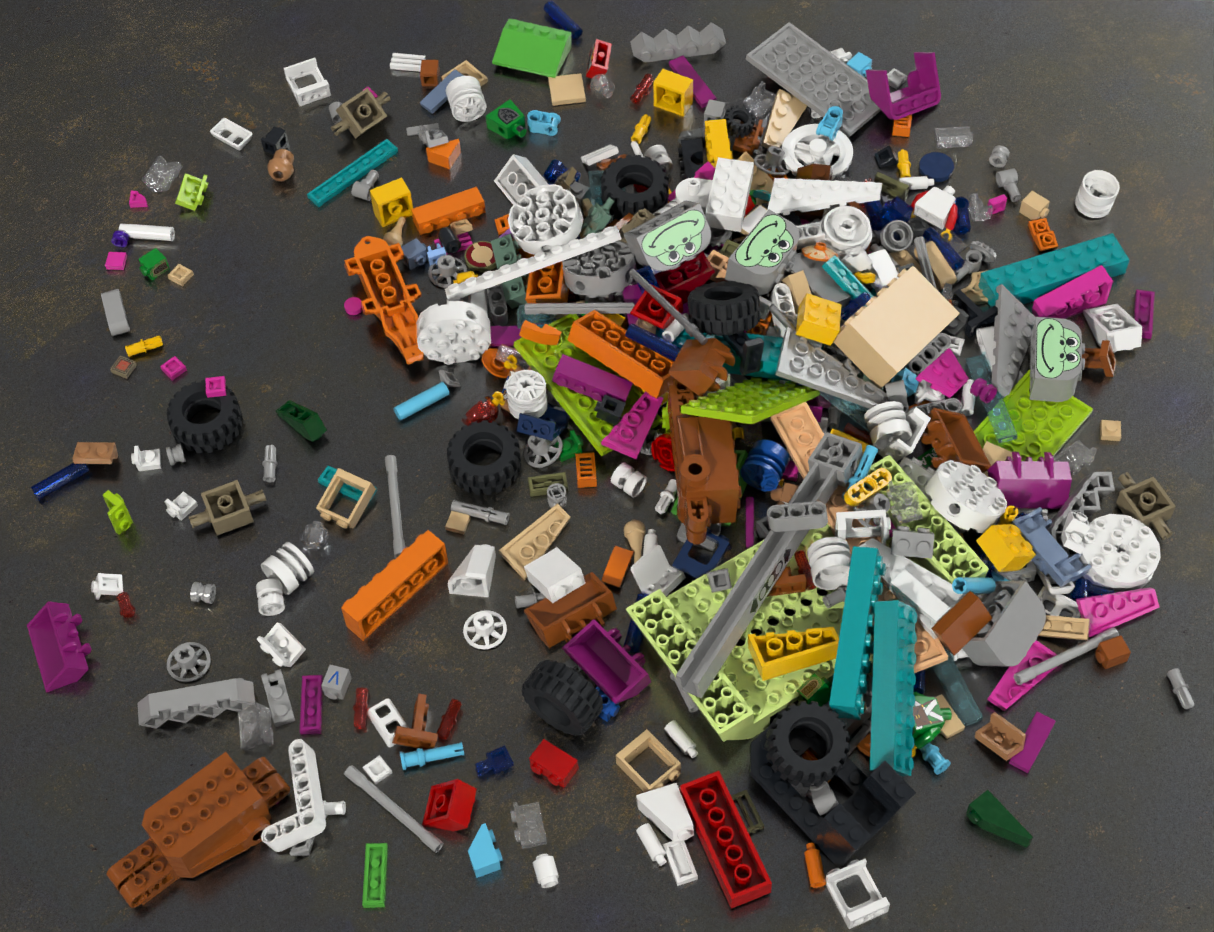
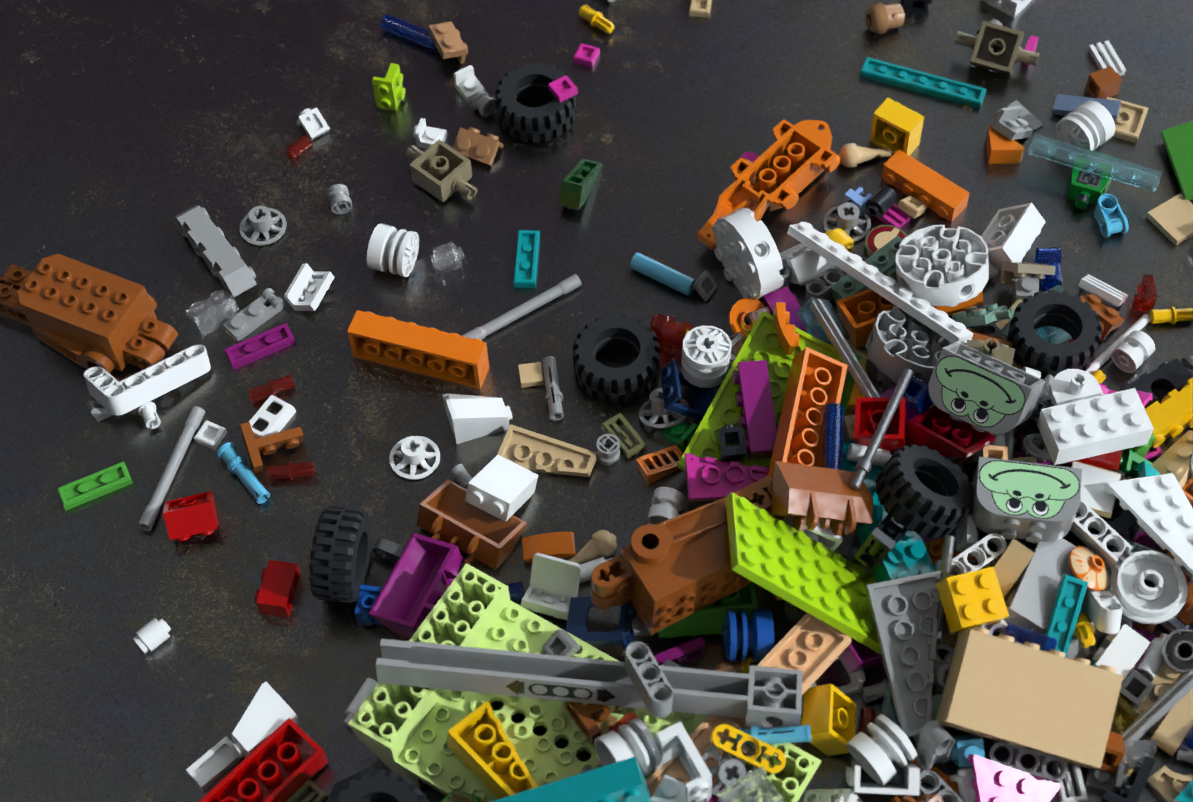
camera: 65 degrees right, 0 degrees up
magenta piece [27,601,92,693] -> none
dark tan tile [110,356,137,379] -> none
white wheel [256,579,285,616] -> none
light grey axle [262,445,278,483] -> none
tan window [316,468,376,529] -> none
light grey brick [321,665,352,699] -> none
light grey pin [351,170,379,201] -> none
sand blue brick [401,238,428,270] -> none
medium azure slope [468,823,503,878] -> none
clear blue plate [475,745,514,777] -> none
clear bracket [510,802,547,849] -> none
tan window [616,729,681,793] -> none
white cylinder [636,823,667,866] -> none
none -> medium nougat bracket [453,127,504,166]
none -> clear light blue tile [1028,133,1162,192]
none -> clear red bracket [1130,274,1158,311]

